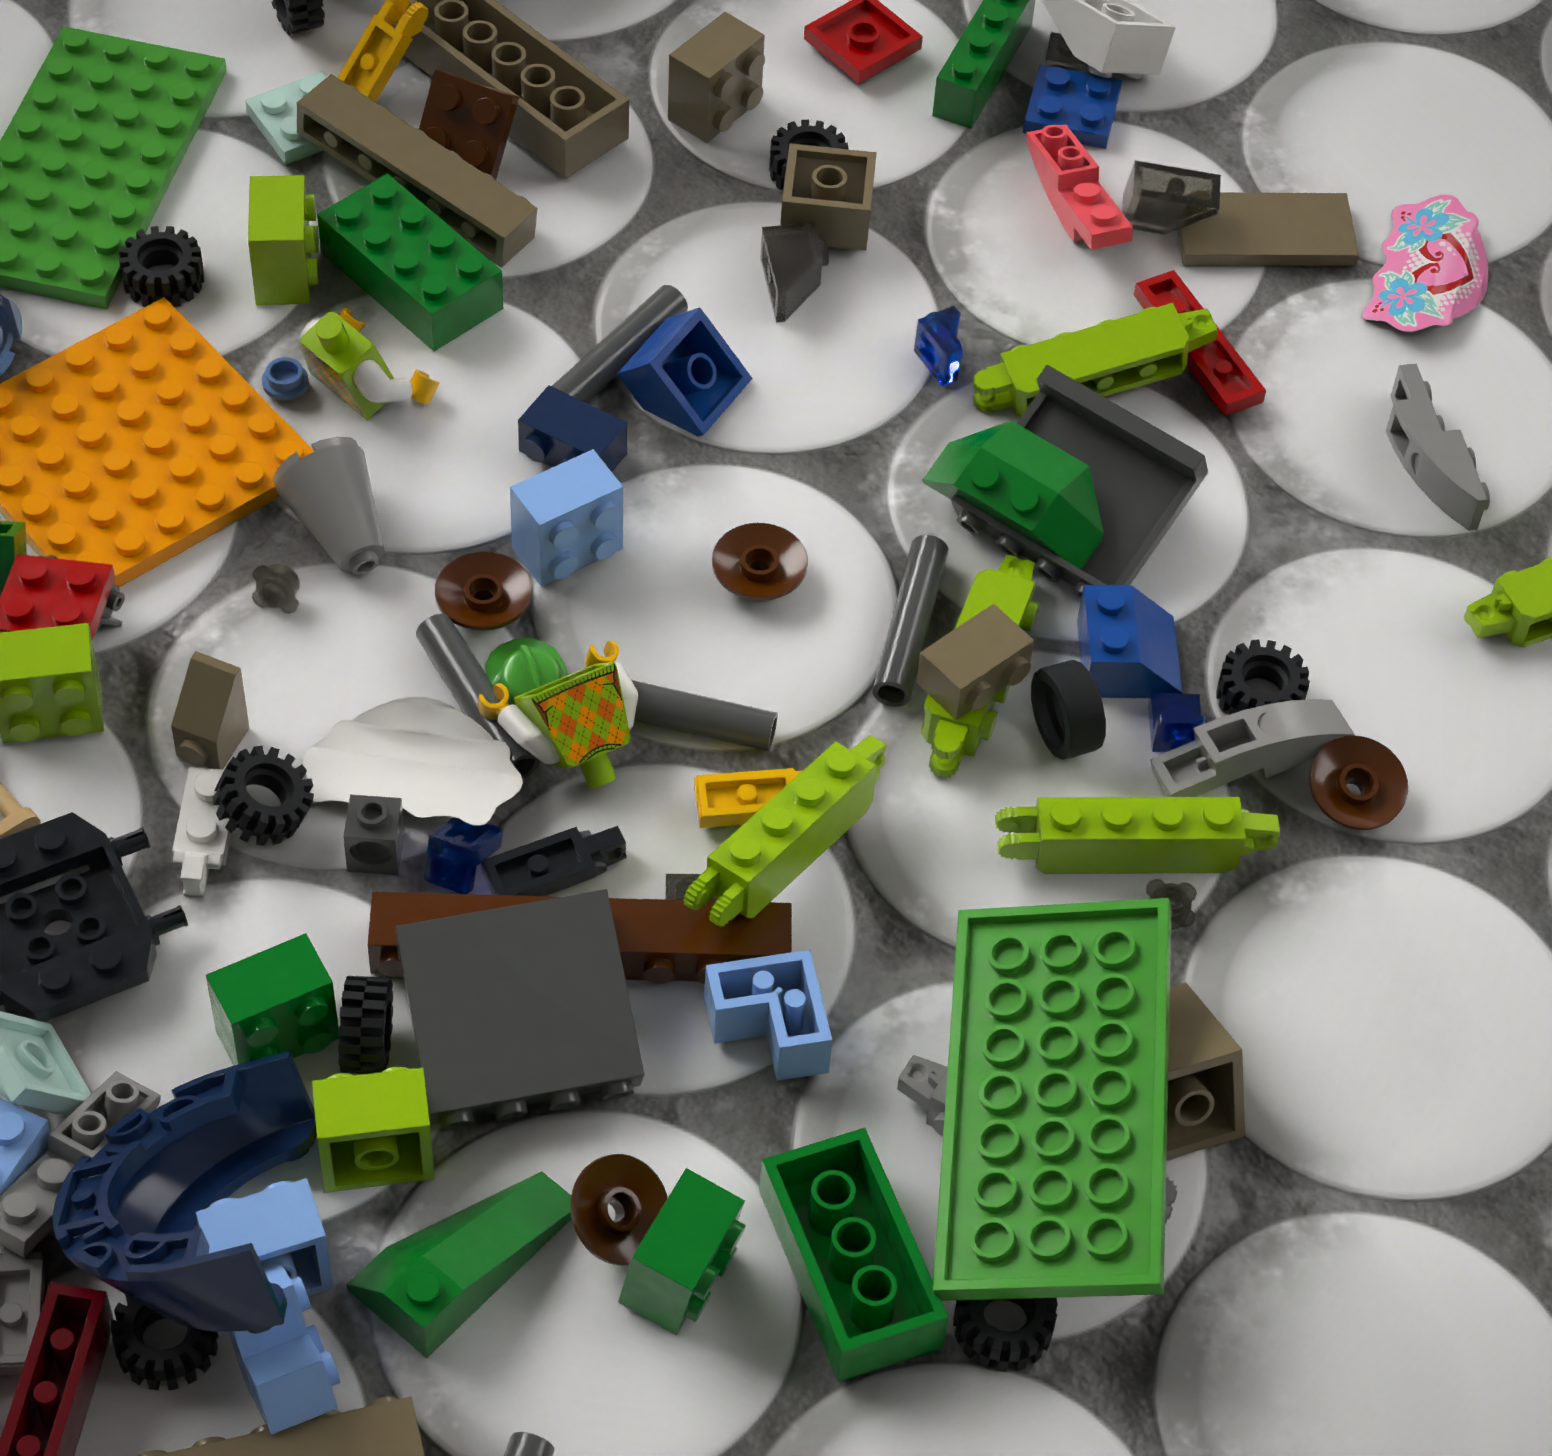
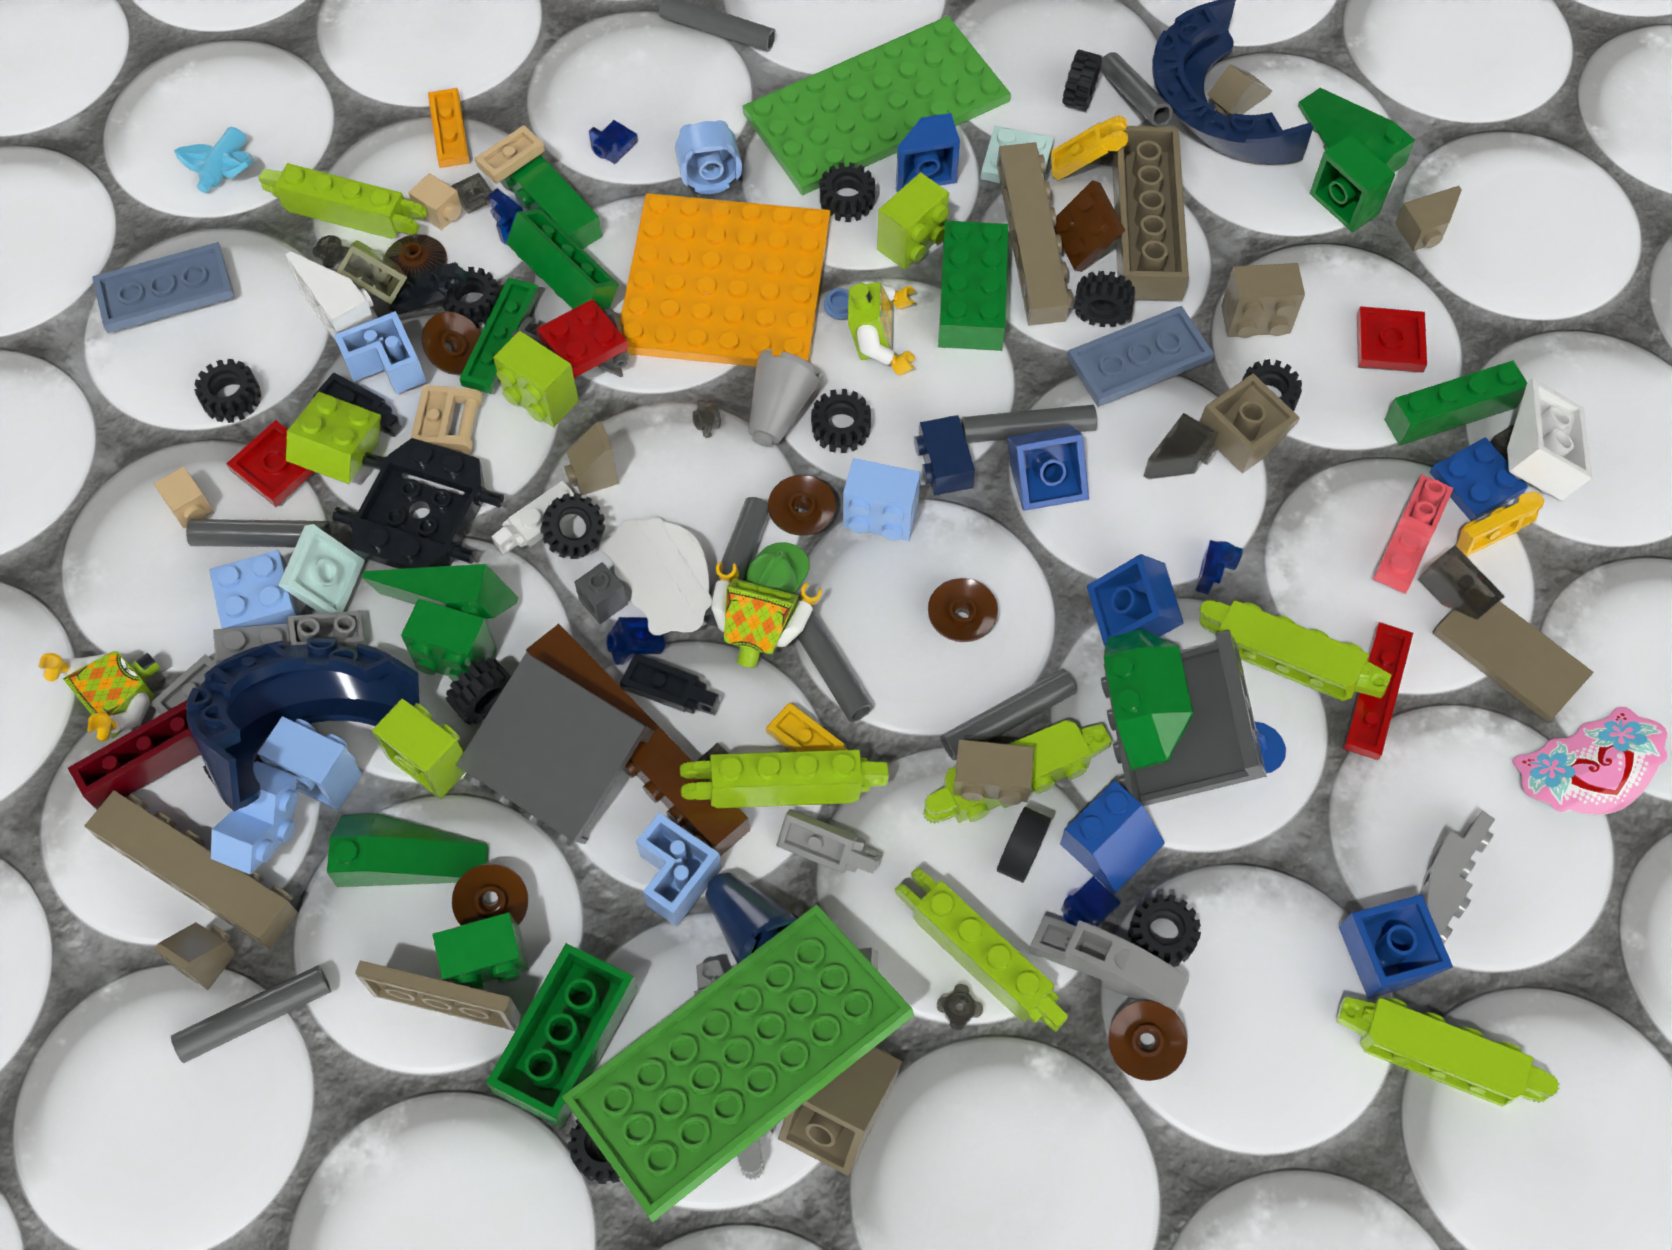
camera: 50 degrees right, 10 degrees up
none -> dark tan tile [355,960,522,1031]
none -> green wedge [362,564,518,619]
none -> dark blue cone [705,873,798,964]
none -> light grey hinge [776,809,882,874]
none -> black tyre [811,389,871,453]
none -> blue slope [896,113,960,192]
none -> sand blue plate [1067,305,1214,407]
none -> black tyre [1074,271,1135,327]
none -> blue slope [1087,554,1184,646]
none -> blue slope [1339,894,1453,999]
none -> yellow hinge [1455,491,1545,557]

